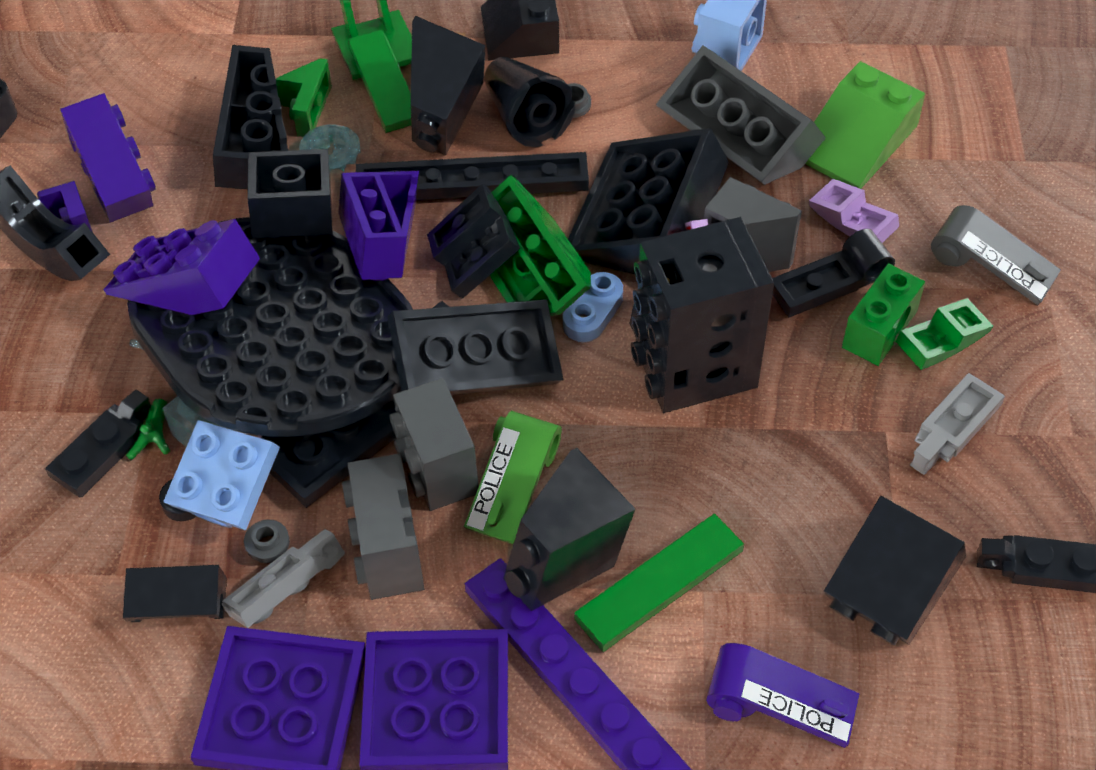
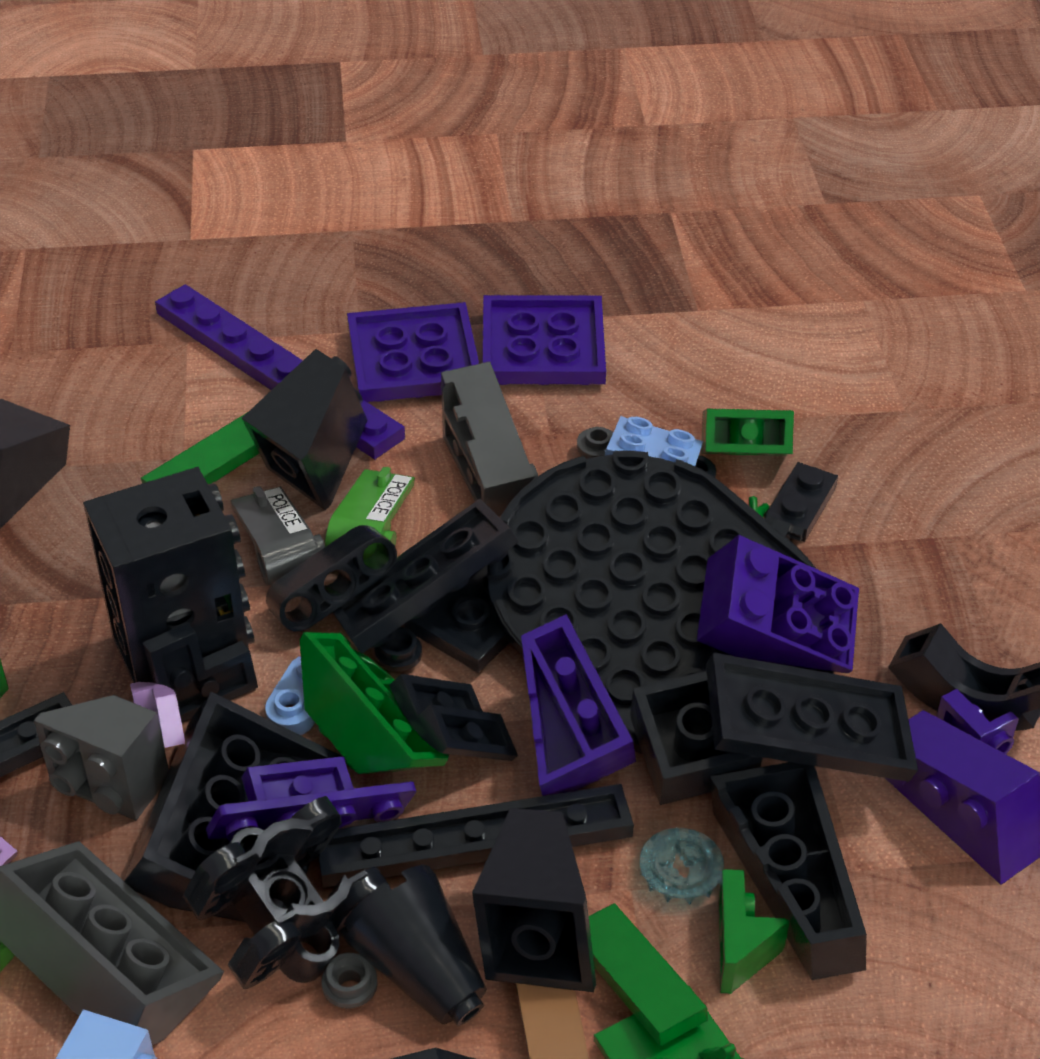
camera: 170 degrees right, 10 degrees down
black hinge [123,565,227,622] -> none
light grey hinge [222,529,345,628] -> none
dark grey brick [389,378,479,511] -> none
dark purple door [706,643,860,748] -> none
none -> black piece [183,796,390,990]
none -> dark purple bracket [206,757,417,841]
none -> dark grey door [230,486,325,586]
none -> black beam [266,525,397,632]
none -> green brick [701,408,794,456]
none -> black plate [706,653,918,782]

